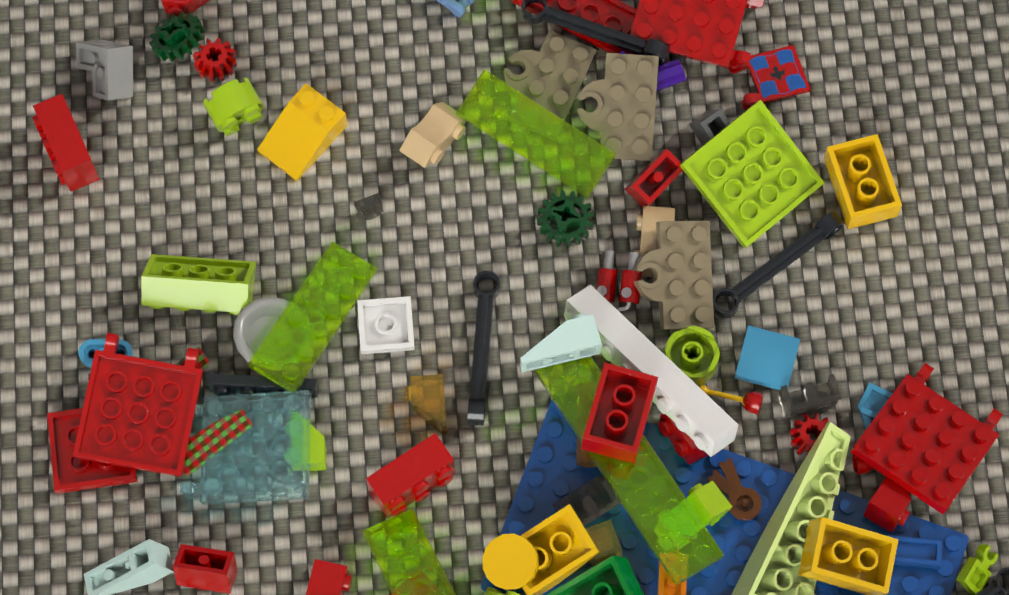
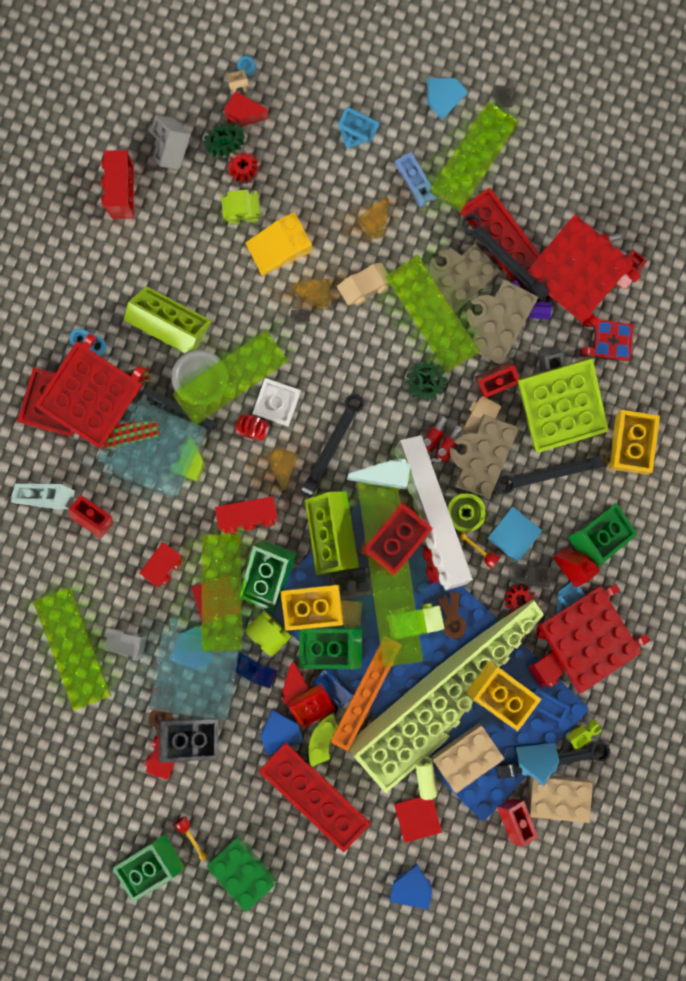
camera: 15 degrees right, 15 degrees up
yellow tile [482,534,539,590] -> none
none -> red gear [235,414,269,441]
none -> green slope [239,540,296,612]
none -> clear yellow slope [291,278,332,309]
none -> lime slope [305,492,359,576]
none -> clear yellow slope [357,196,389,242]
none -> red slope [552,547,600,588]
none -> green slope [568,503,638,566]

